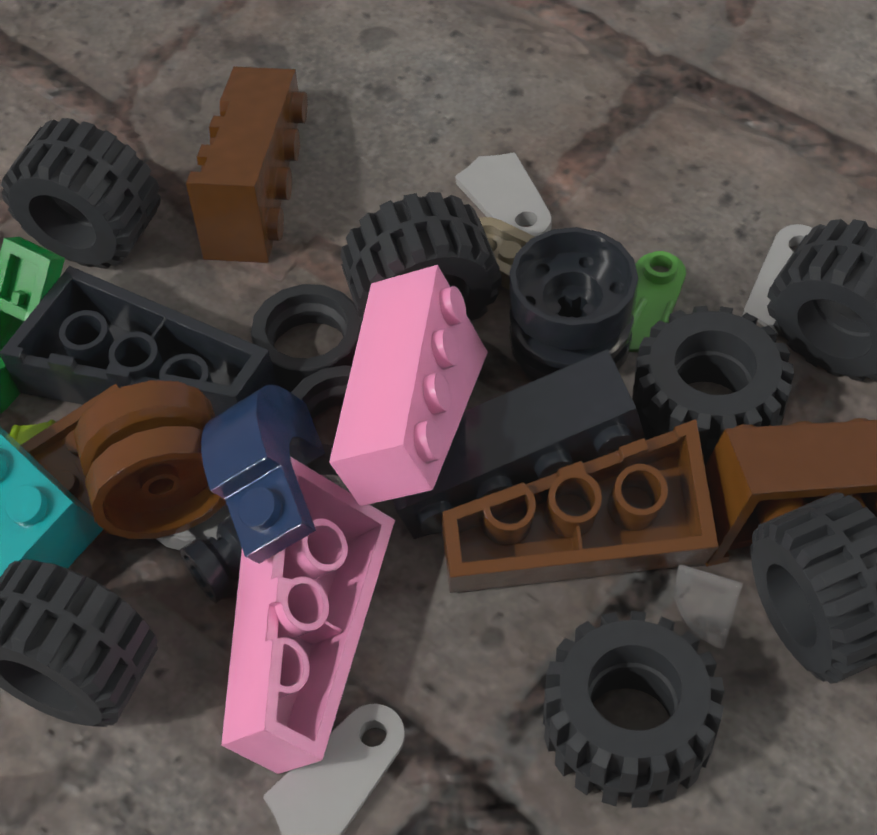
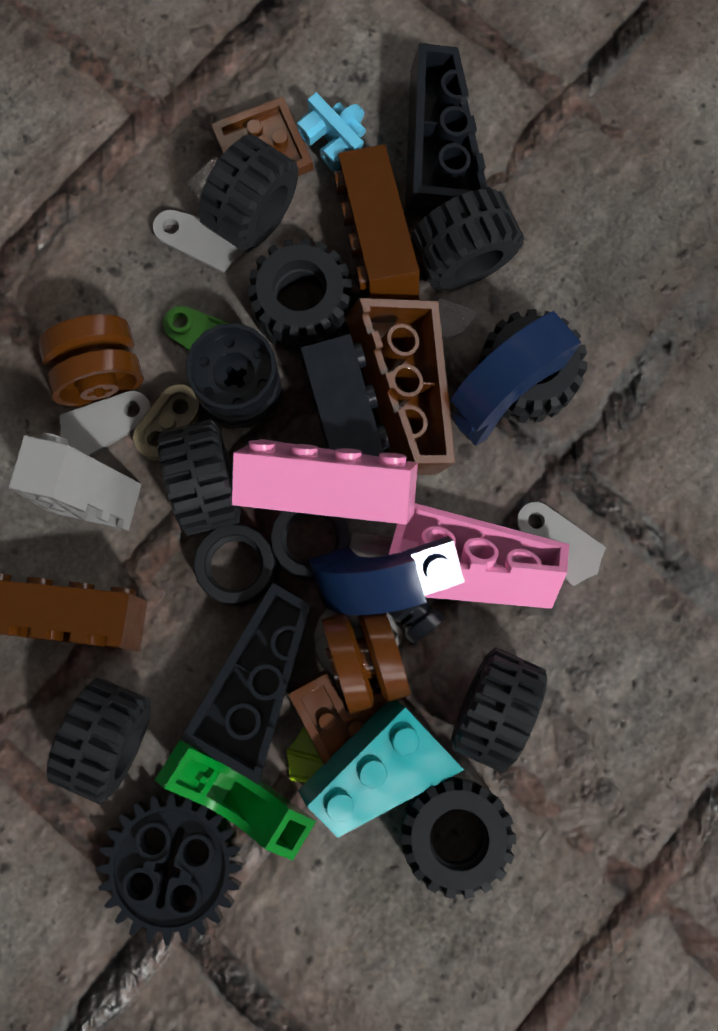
camera: 90 degrees left, 25 degrees up
none -> light grey wedge [9,433,142,531]
none -> reddish brown wheel [38,314,144,406]
none -> dark blue arch [450,311,581,446]

